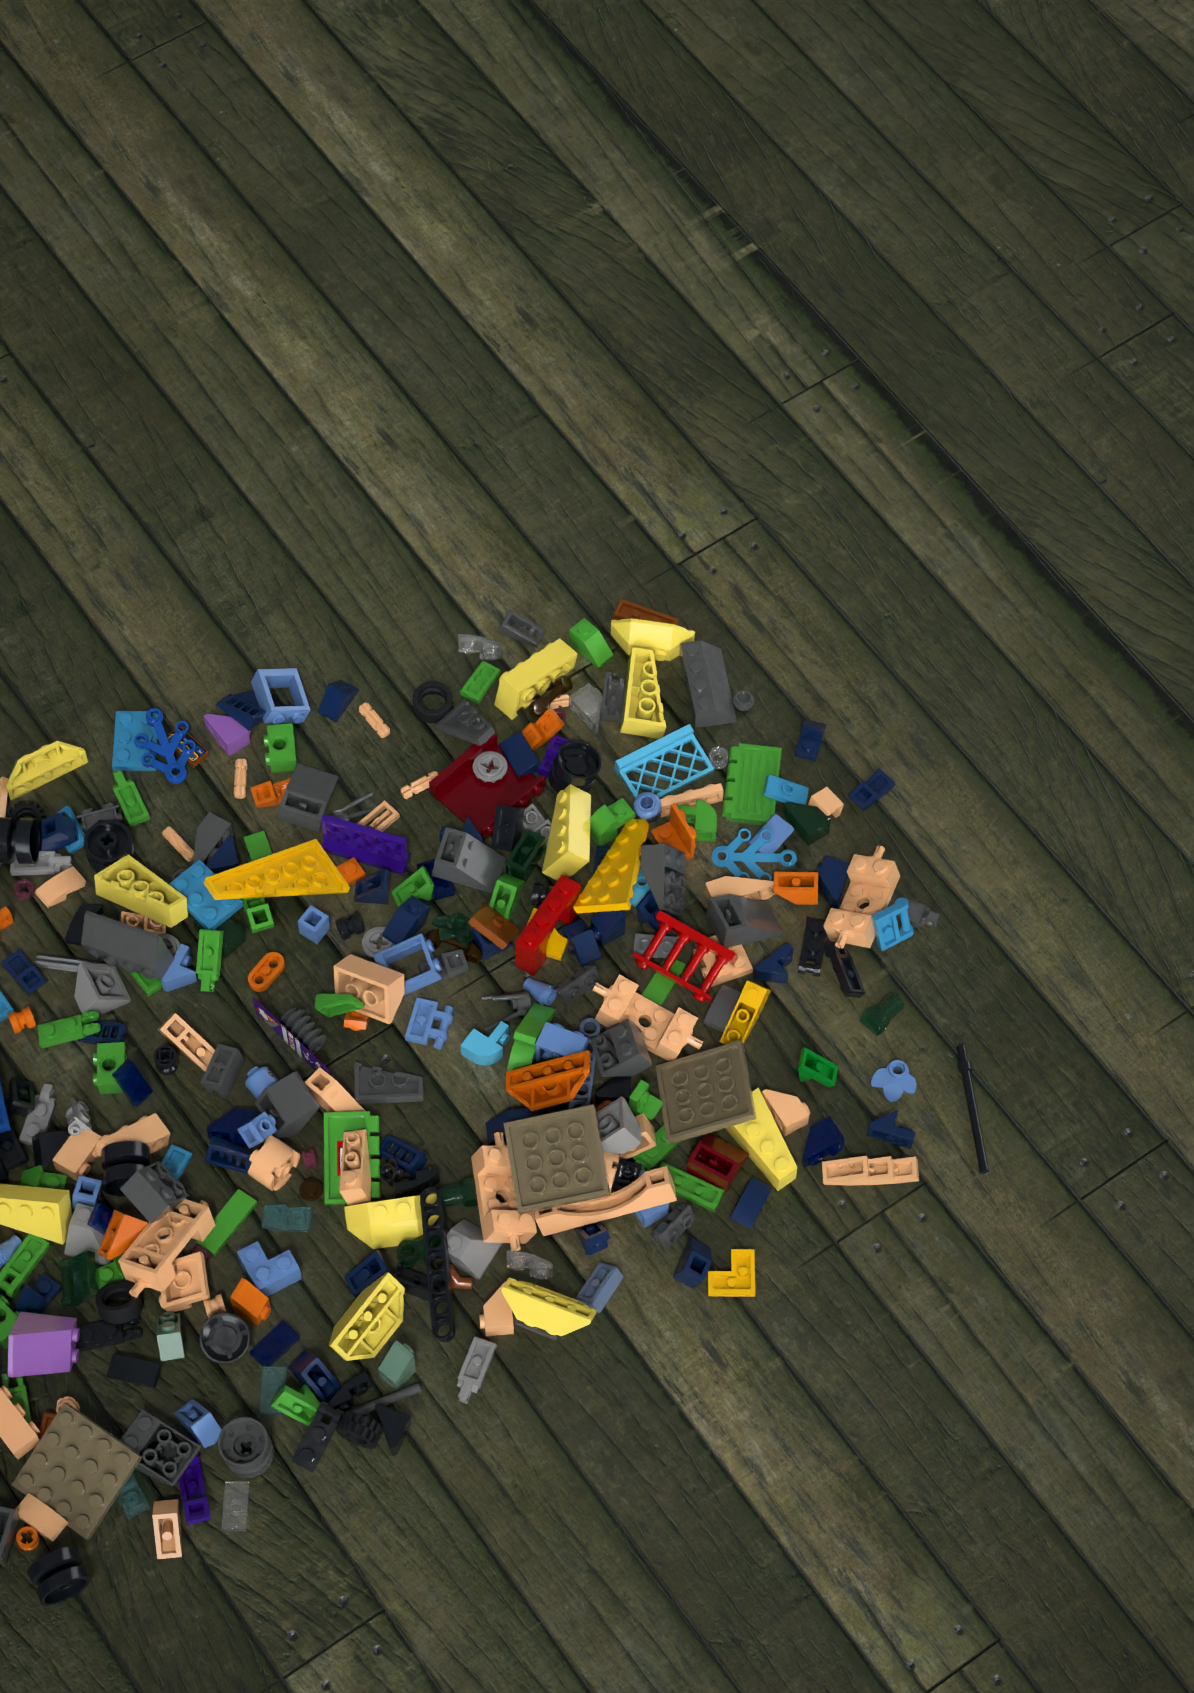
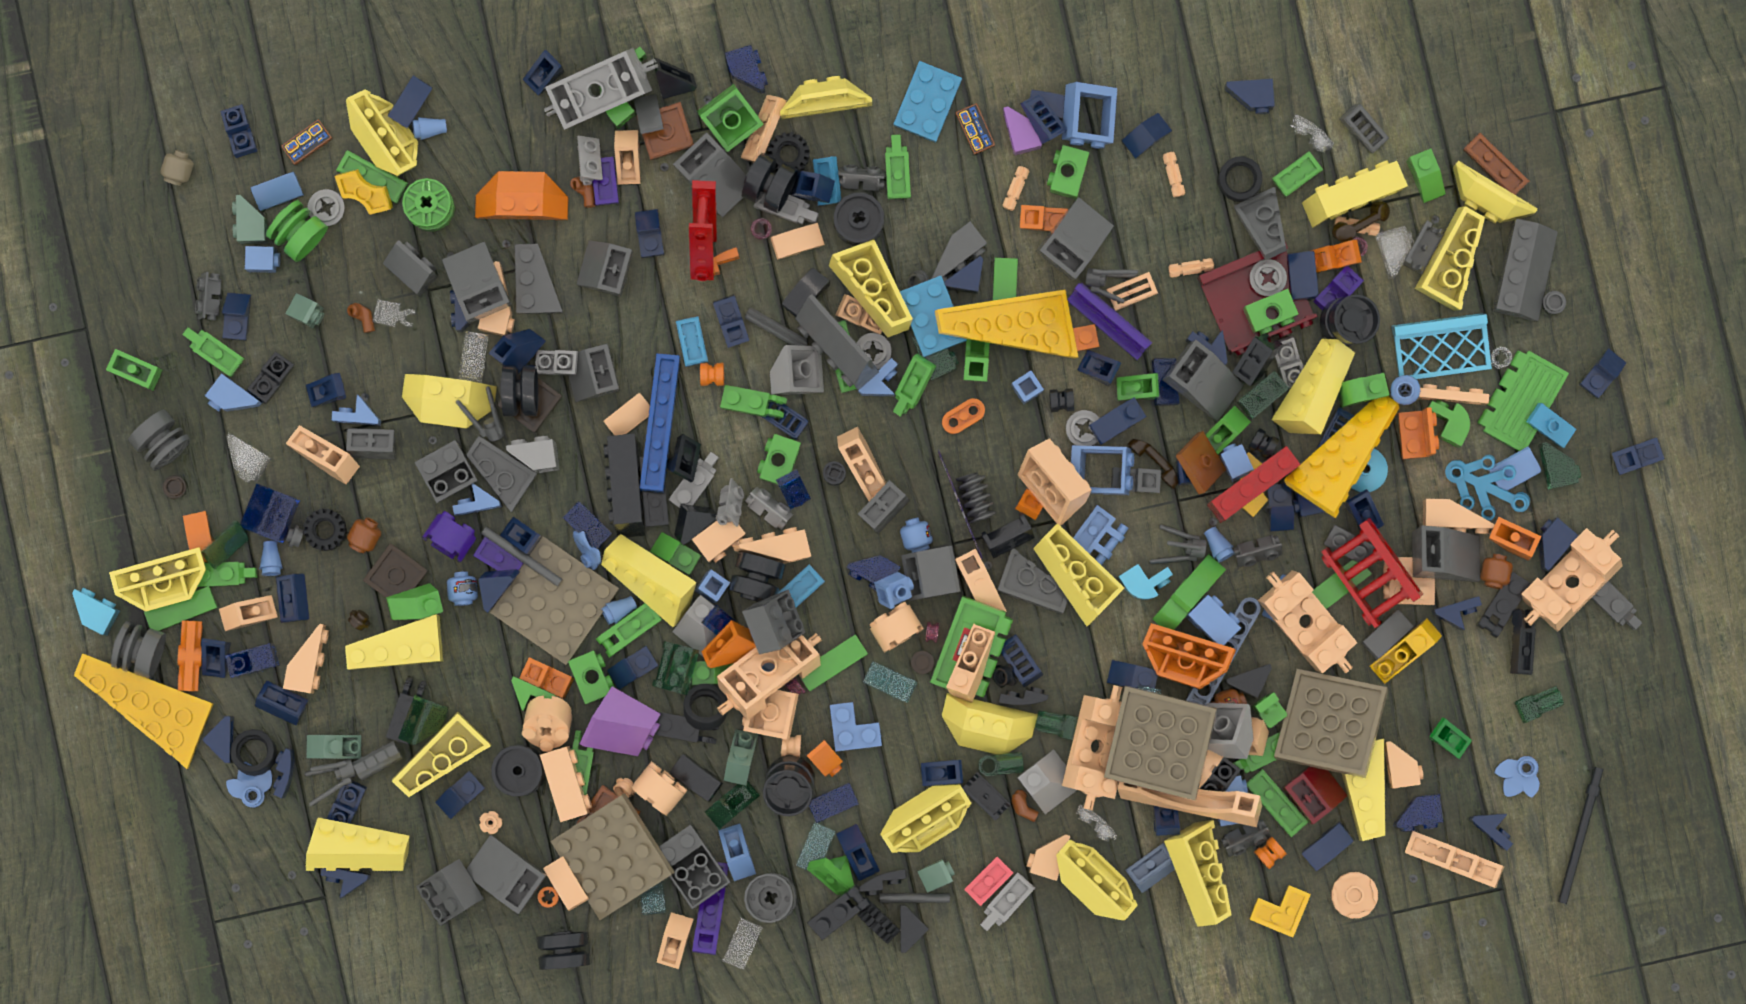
camera: 25 degrees right, 25 degrees up
blue plant [134,708,196,784] -> none
light nougat axle [162,826,194,862] -> none
dark blue slope [205,1136,252,1175] -> none
bright green slope [315,993,364,1018] -> none
black beam [420,1187,456,1342] -> none
clear green plate [432,914,473,947] -> none
dark grey slope [590,1019,652,1077] -> none
dark grey slope [640,844,686,917] -> none
dark blue slope [673,1237,712,1289] -> none
light nougat panel [807,787,844,818] -> none
dark azure plate [871,898,914,951] -> none
none -> light nougat brick [631,761,688,816]
none -> clear green slope [705,781,760,830]
none -> light grey hinge [745,487,794,530]
none -> coral plate [964,857,1013,906]
none -> black hinge [981,512,1035,559]
none -> light yellow wedge [1033,523,1124,626]
none -> light yellow wedge [1164,820,1232,927]
none -> medium blue brick [1221,443,1254,482]
none -> dark blue slope [1225,79,1275,114]
none -> bright green brick [1243,289,1298,335]
none -> orange wheel [1254,837,1287,869]
none -> light nougat tile [1331,872,1378,918]
none -> dark orange head [1480,554,1513,589]

